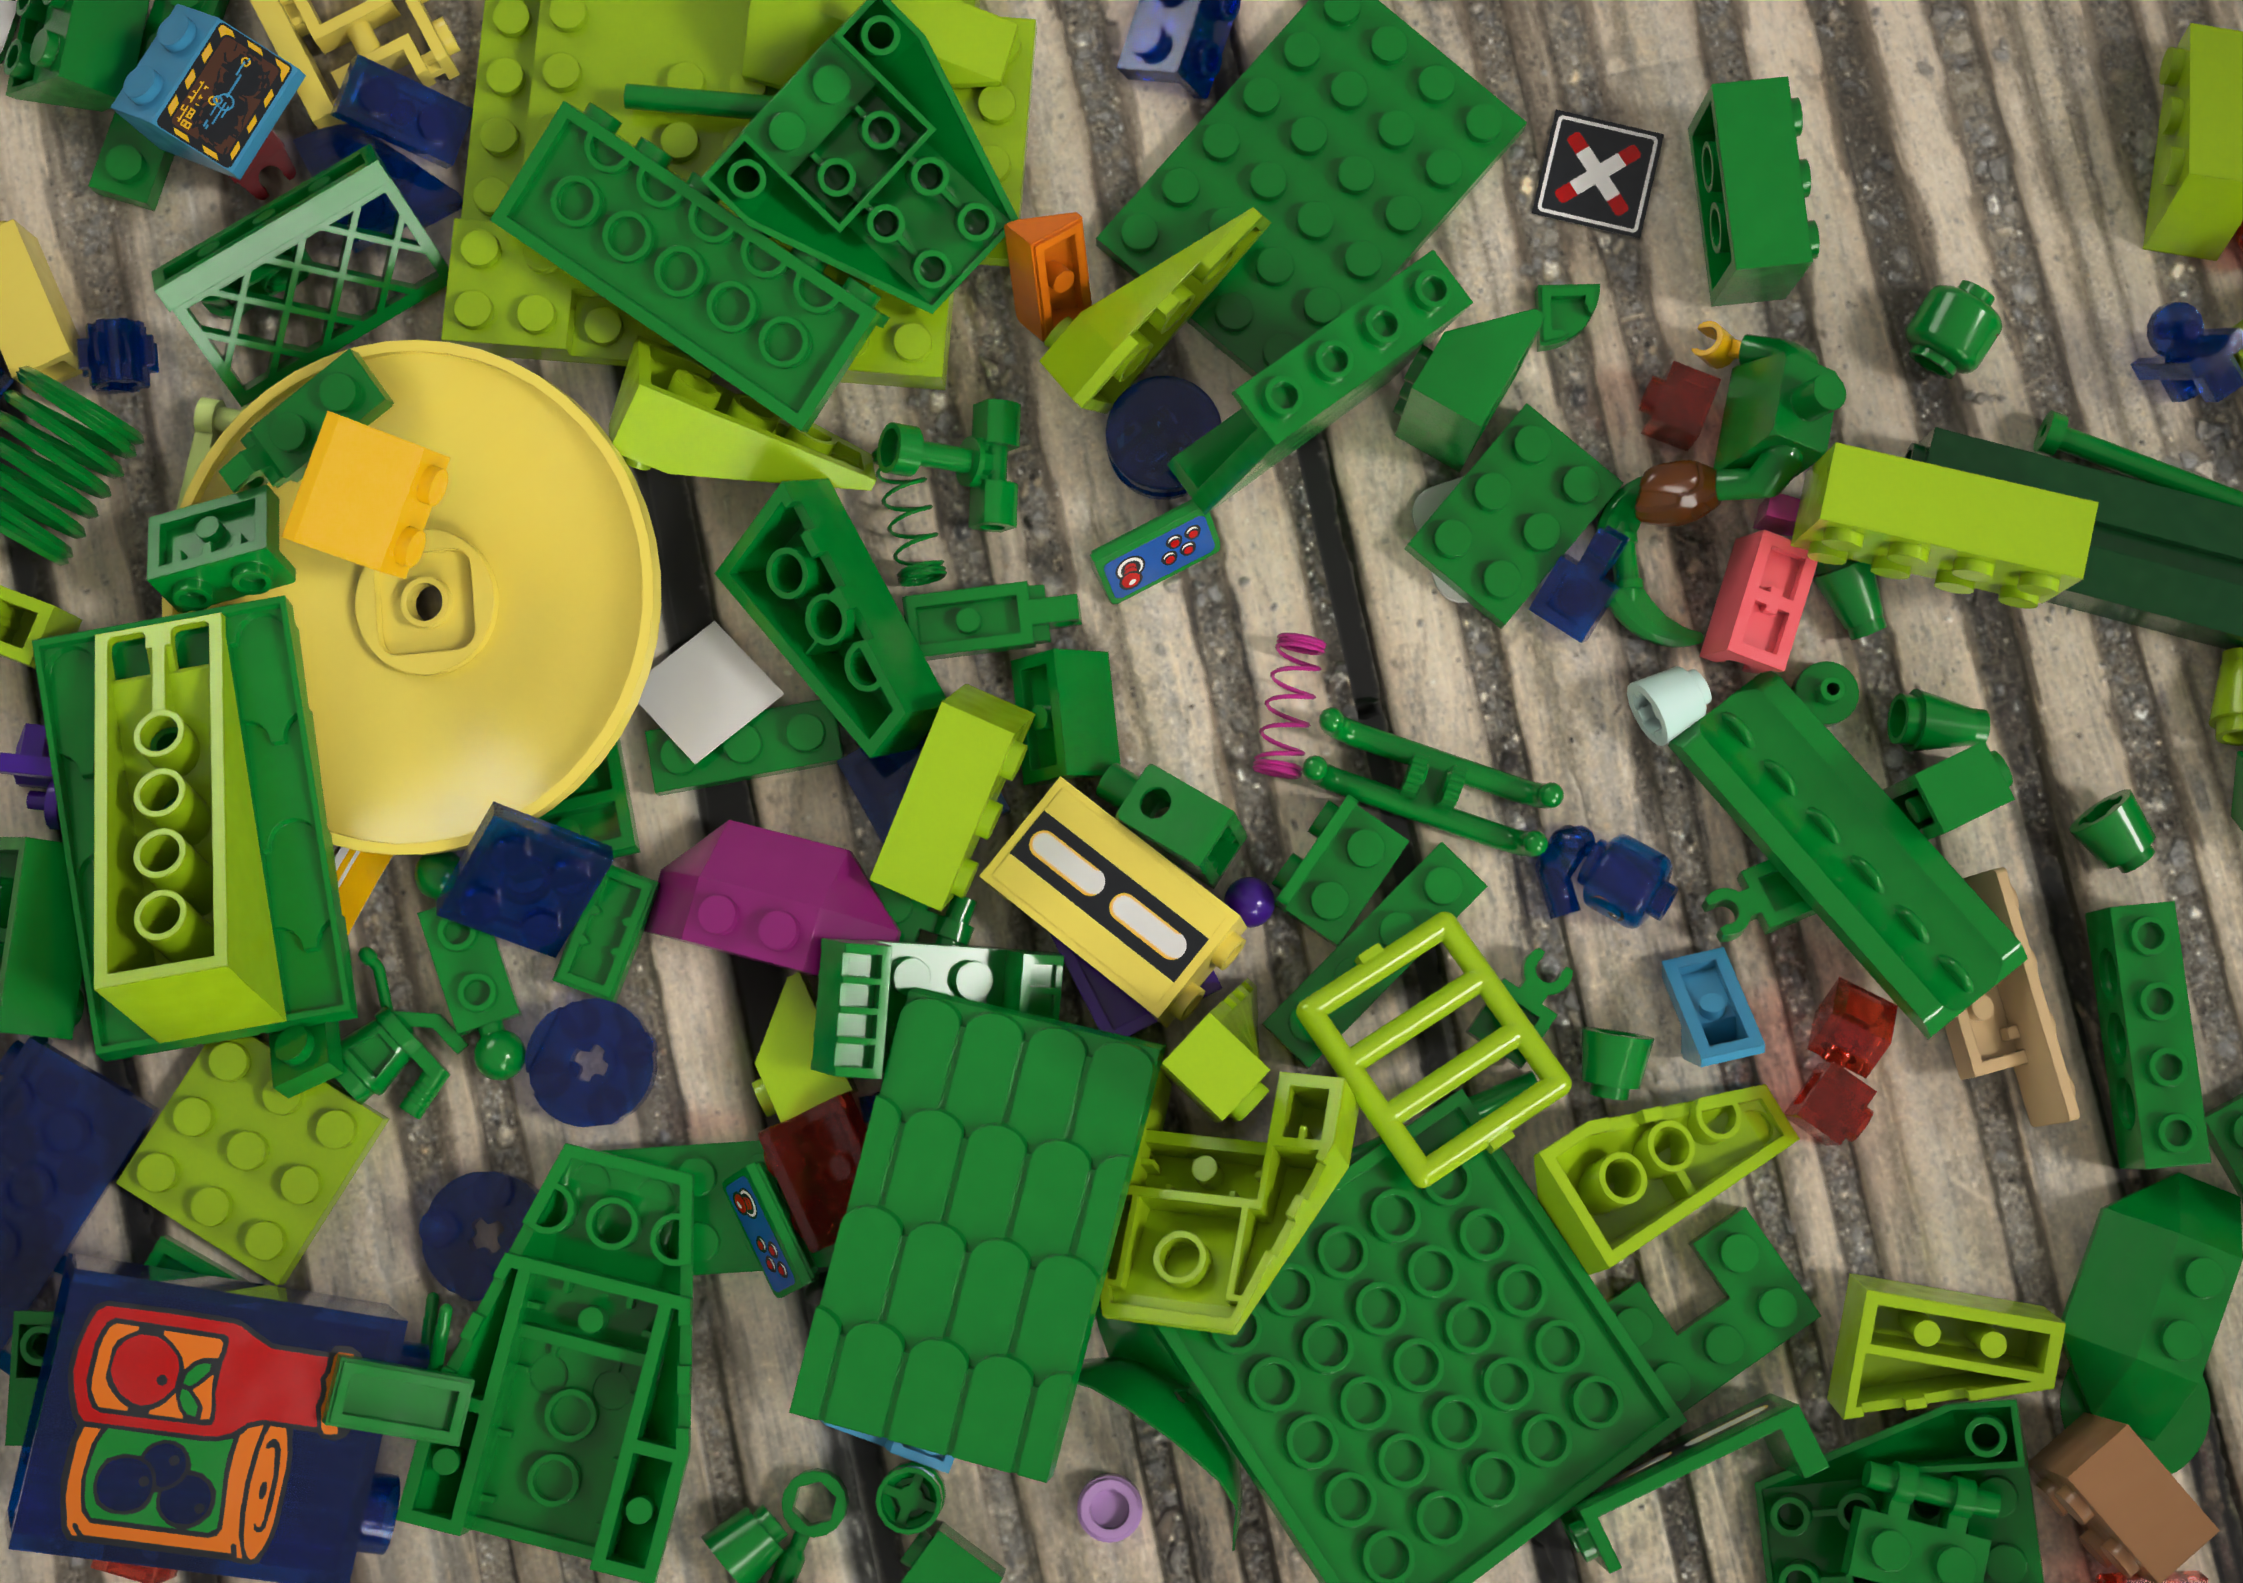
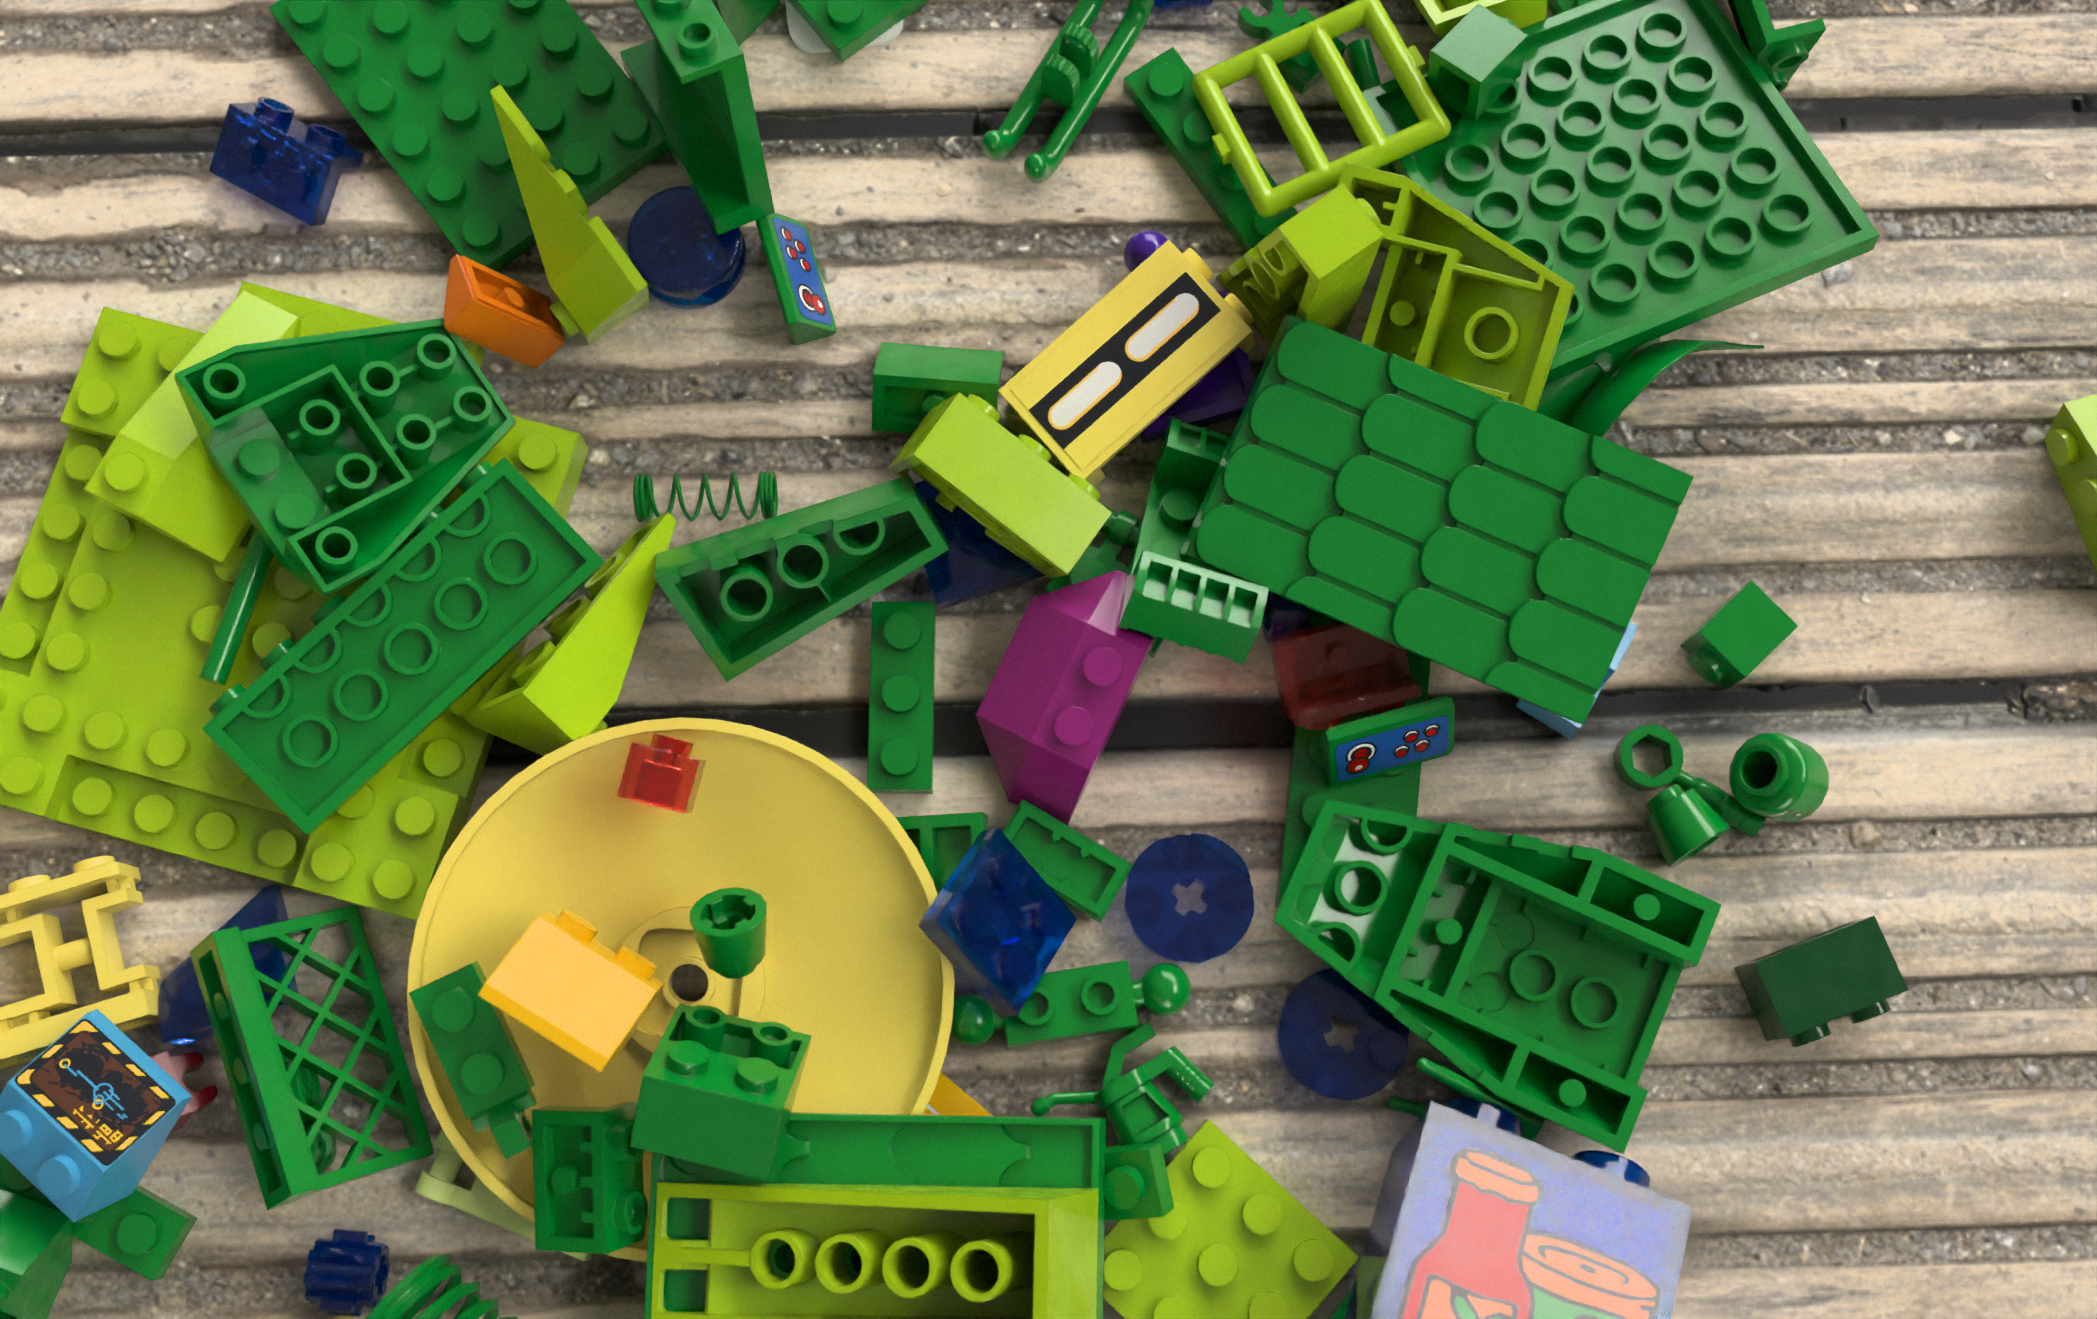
camera: 85 degrees left, 5 degrees down
green tile [322,1353,475,1447] -> none
clear blue plate [330,54,473,169] -> none
white sticker [638,621,784,764] -> none
lime slope [752,972,859,1124] -> none
green wheel [876,1461,946,1535] -> none
green bar [877,398,1021,533] -> none
green hinge [902,581,1082,661] -> none
lavender tile [1077,1473,1143,1543] -> none
green torso [1096,763,1248,889] -> none
dark pink piece [1252,633,1327,779] -> none
green bracket [1272,794,1409,948] -> none
none -> clear red plate [617,733,706,814]
none -> green slope [630,1003,812,1180]
none -> green hat [689,887,766,979]
none -> brick [1427,4,1528,122]

